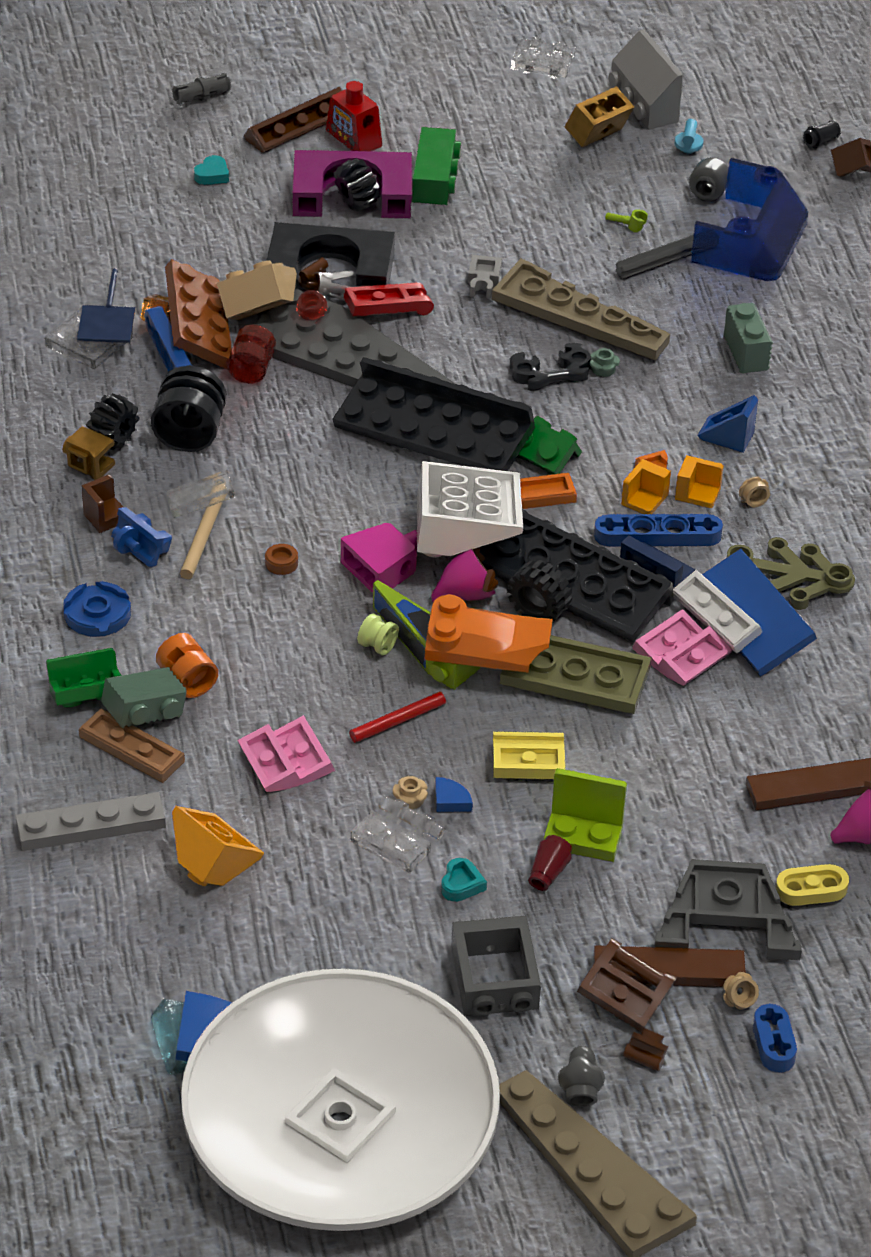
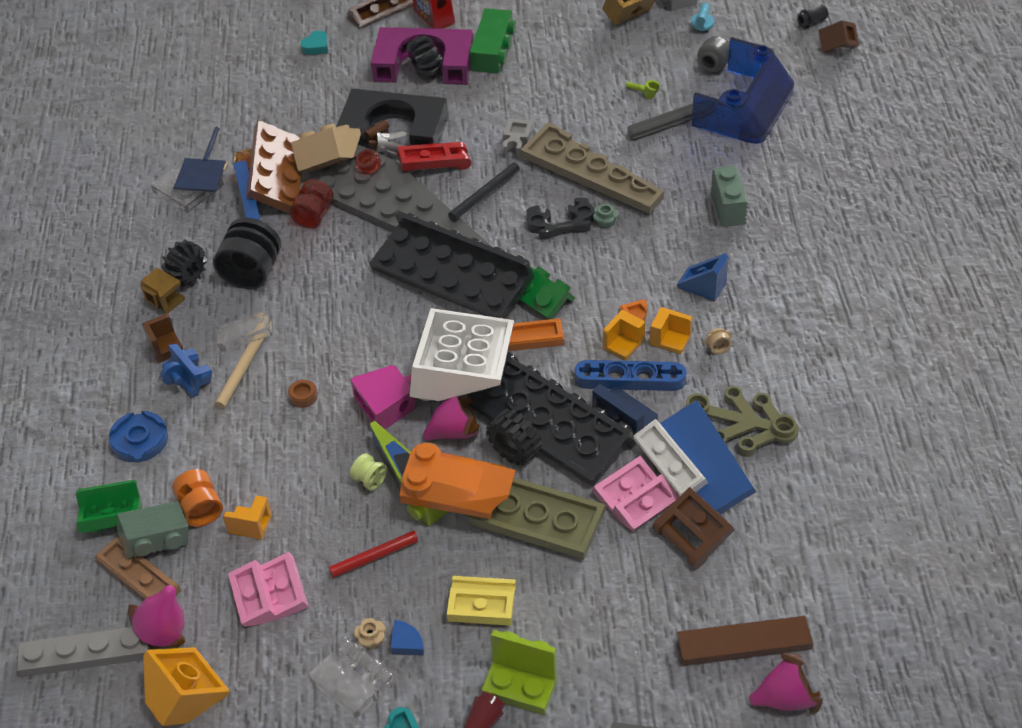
camera: 10 degrees right, 5 degrees up
none -> dark pink hat [127,585,186,649]
none -> light orange panel [223,495,272,540]
none -> black bar [448,162,520,221]
none -> reddish brown plate [652,487,735,569]

